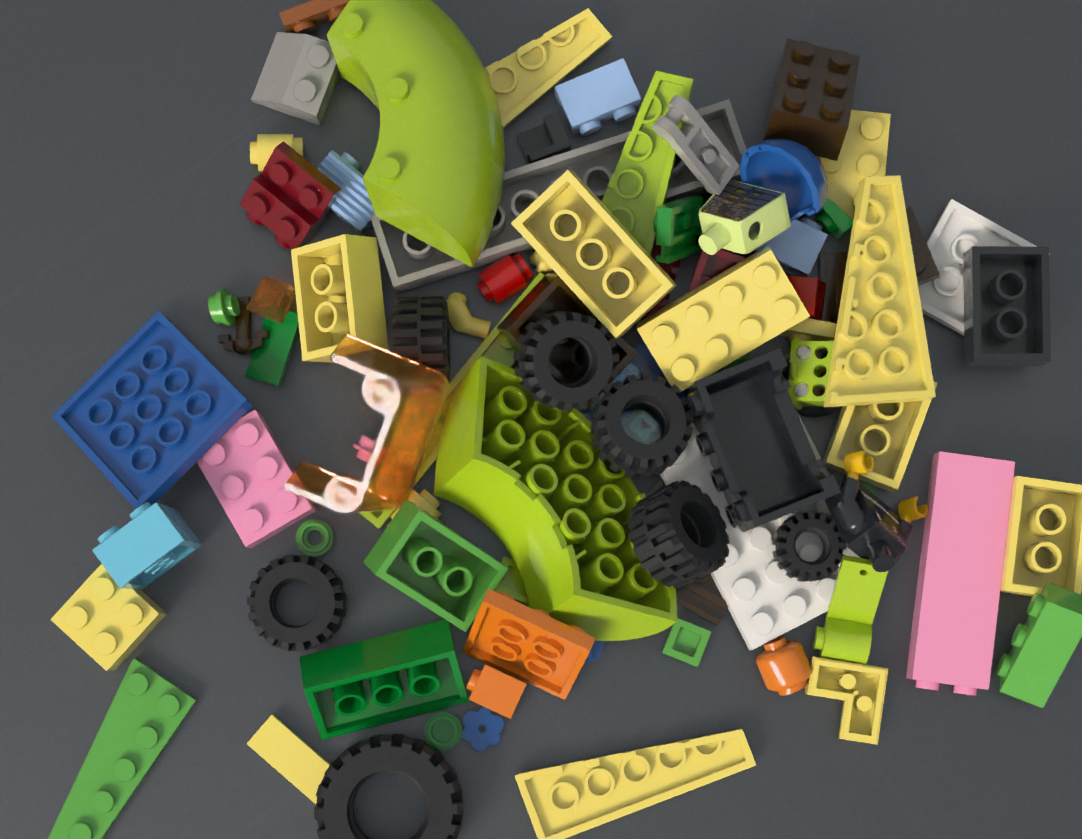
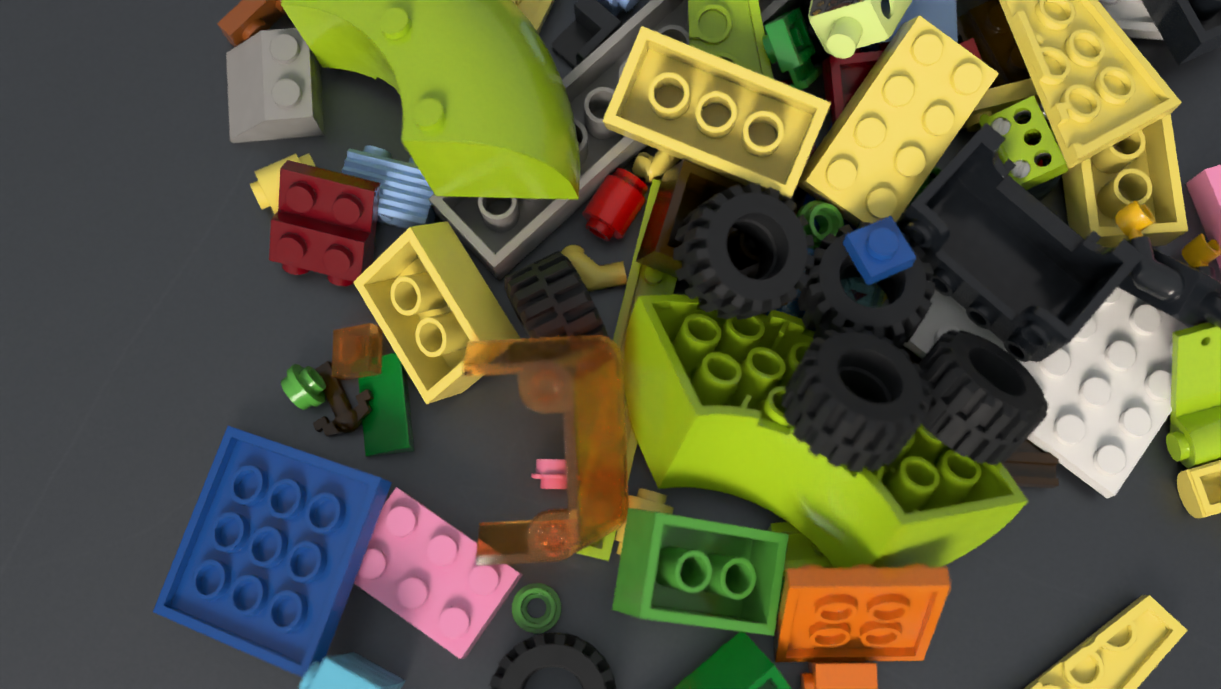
camera: 25 degrees left, 5 degrees down
bright green plate [661,618,711,667] -> none
orange head [756,636,811,696] -> none
black tyre [772,511,847,582] -> none
none -> black tyre [782,328,931,472]
none -> bright green plate [796,200,844,250]
none -> blue plate [842,216,916,286]

